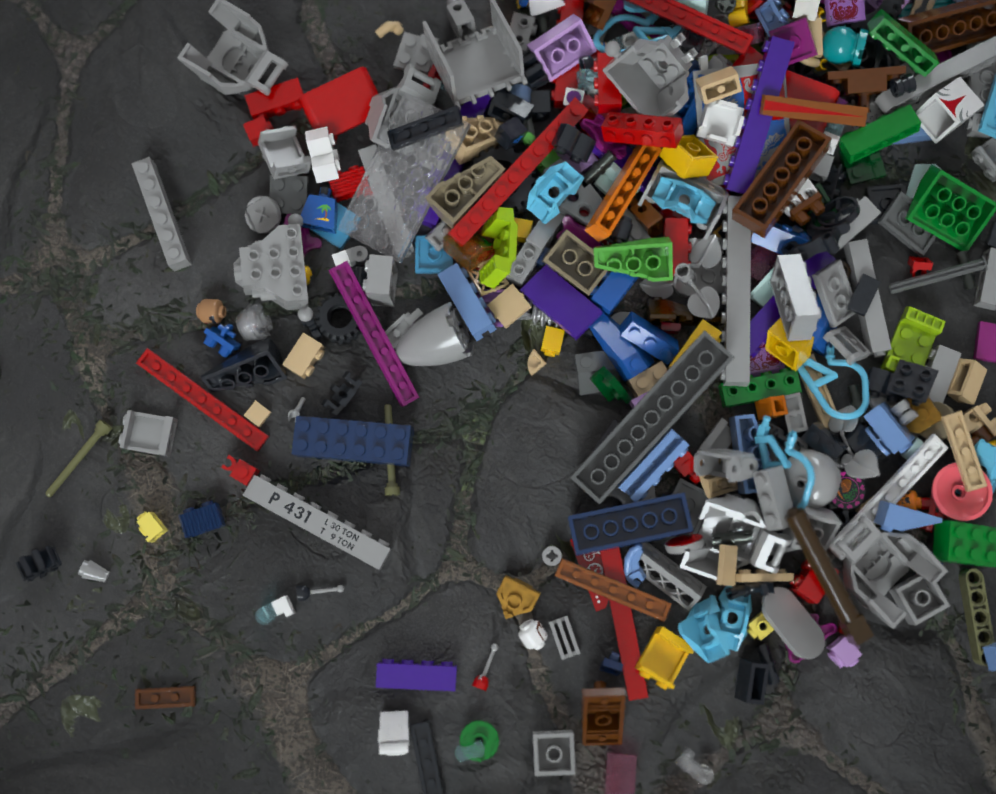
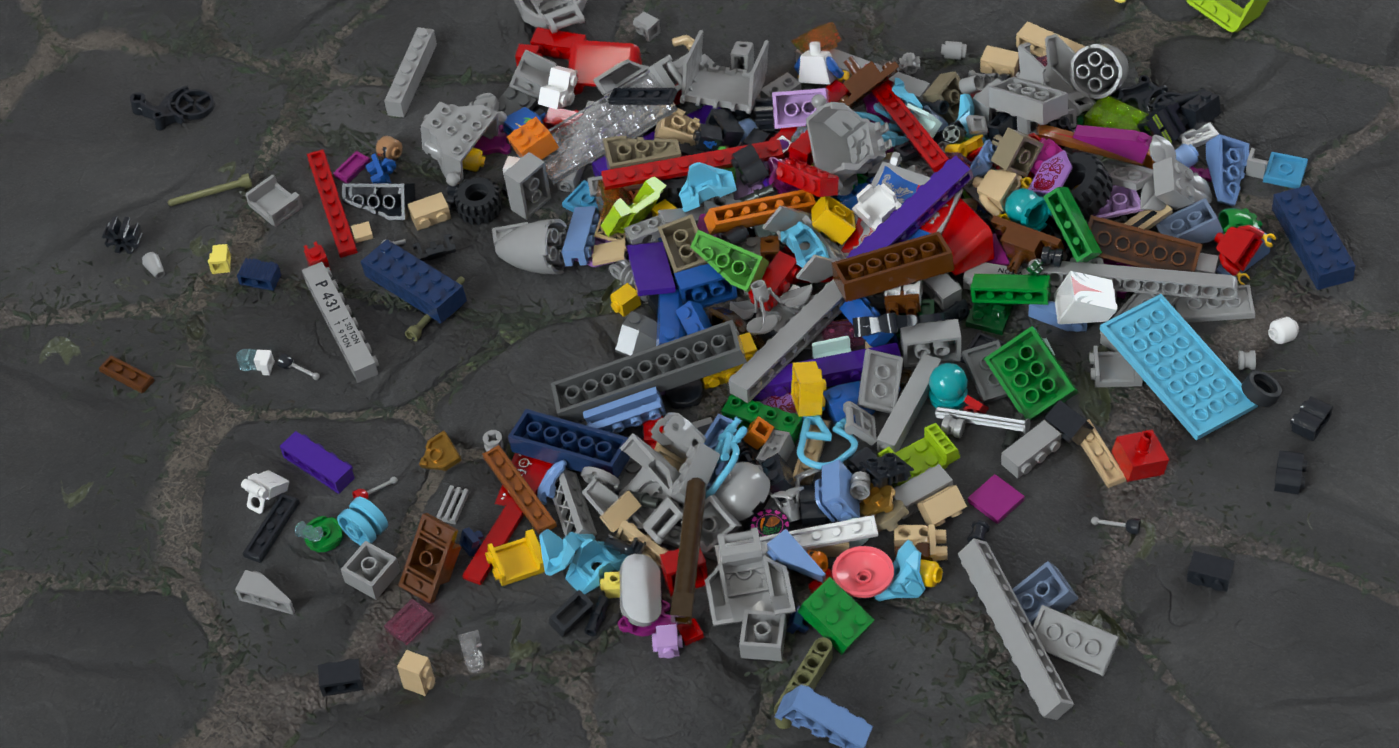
camera: 40 degrees right, 30 degrees down
clear cone [236,303,273,341] -> none
magenta plate [329,261,419,407] -> none
white head [518,619,547,650] -> none
tan tile [527,349,547,376] -> none
dark green bracket [590,366,632,404] -> none
tan brick [695,66,742,105] -> none
dark orange tile [759,95,868,127] -> none
magenta tile [769,17,818,65] -> none
light grey brick [770,254,821,341] -> none
leg [824,123,845,155] -> none
black tile [846,273,881,317] -> none
tan tile [941,411,987,492] -> none
none -> magenta tile [333,151,371,183]
none -> medium azure wheel [337,497,388,546]
none -> orange brick [506,117,559,160]
none -> light grey brick [633,11,661,42]
none -> teal tile [929,363,968,410]
none -> light grey wheel [941,415,966,439]
none -> dark green plate [1026,259,1044,276]

